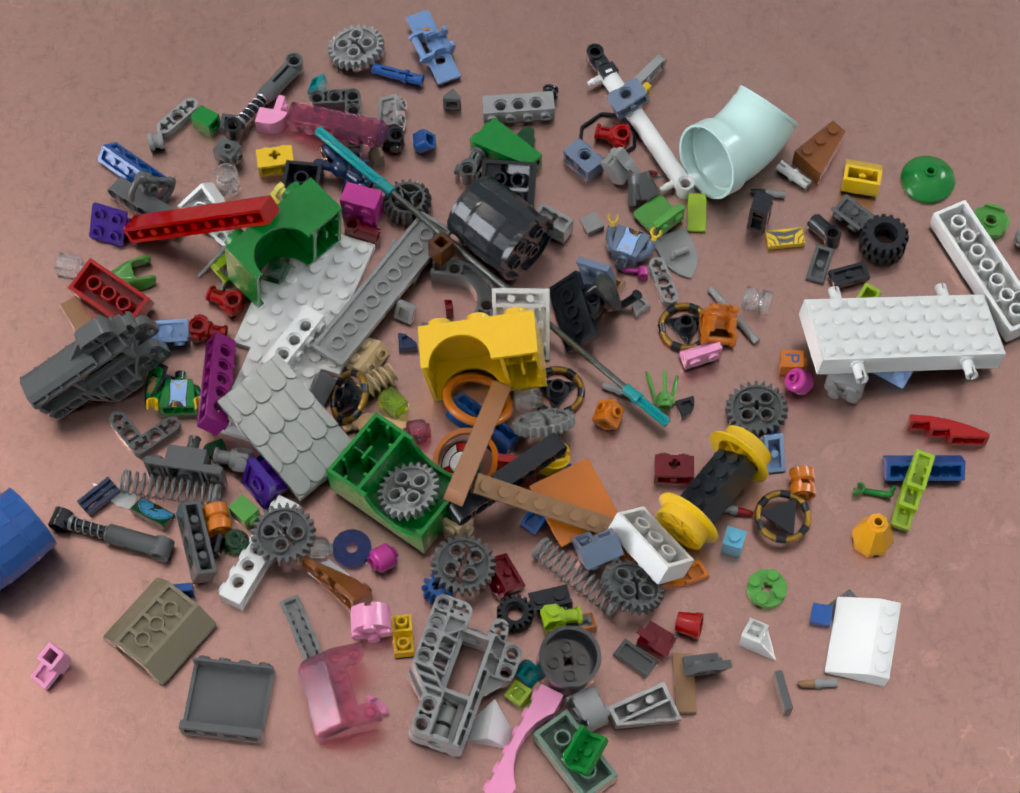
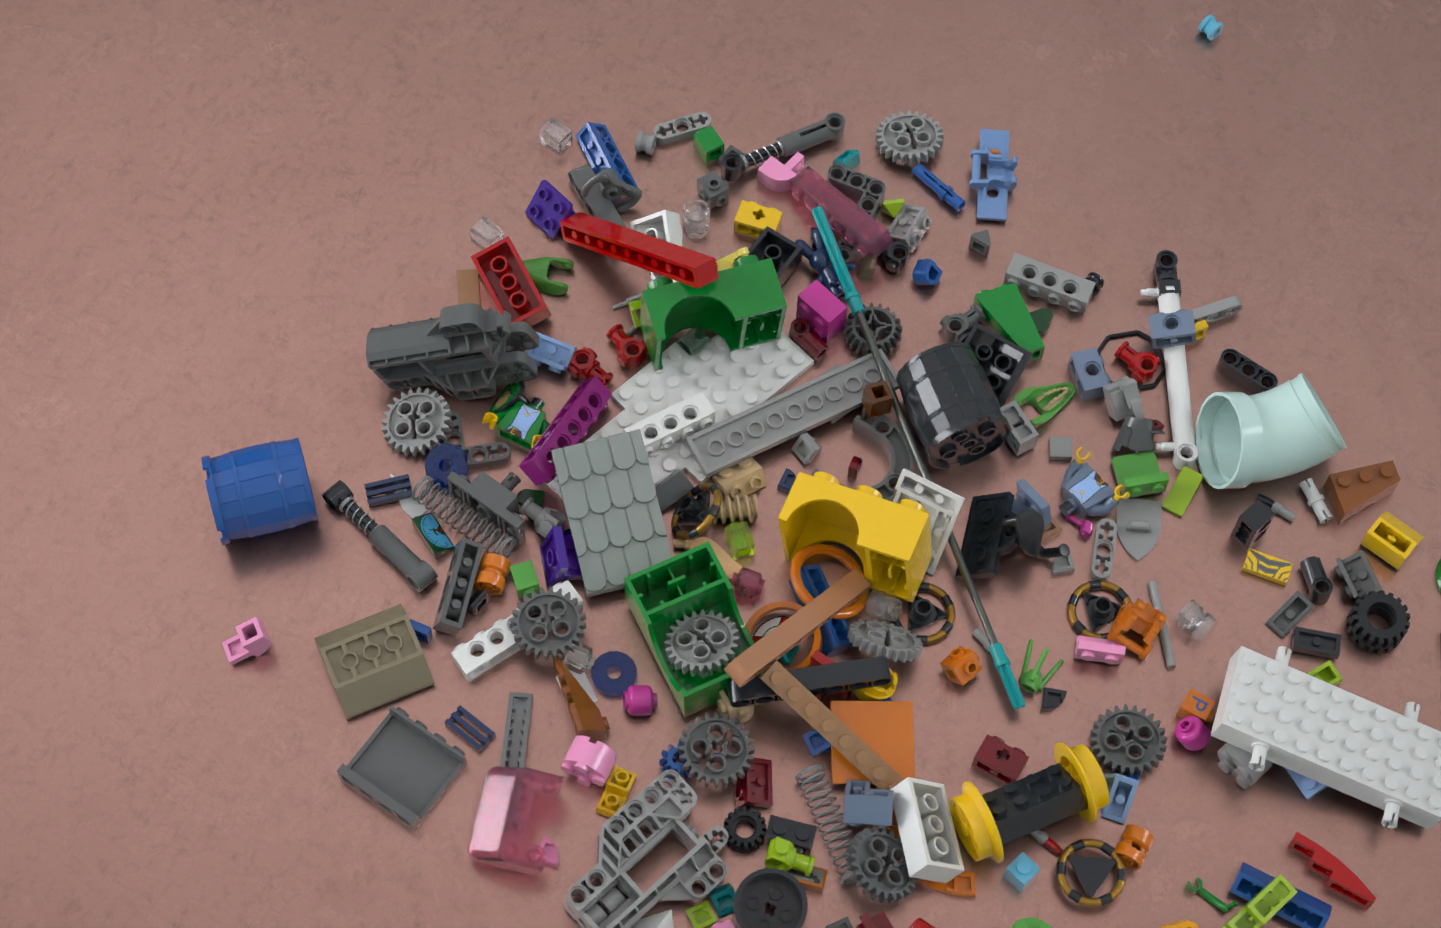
camera: 25 degrees right, 0 degrees up
clear green cone [222,529,249,555] -> none
none -> light grey gear [381,387,453,457]
none -> clear blue tile [425,443,468,488]
none -> dark blue tile [444,705,496,753]
none -> clear brick [539,117,573,155]
none -> lime slope [881,198,905,218]
none -> bright green animal [1013,382,1076,428]
none -> black beam [1217,349,1278,395]

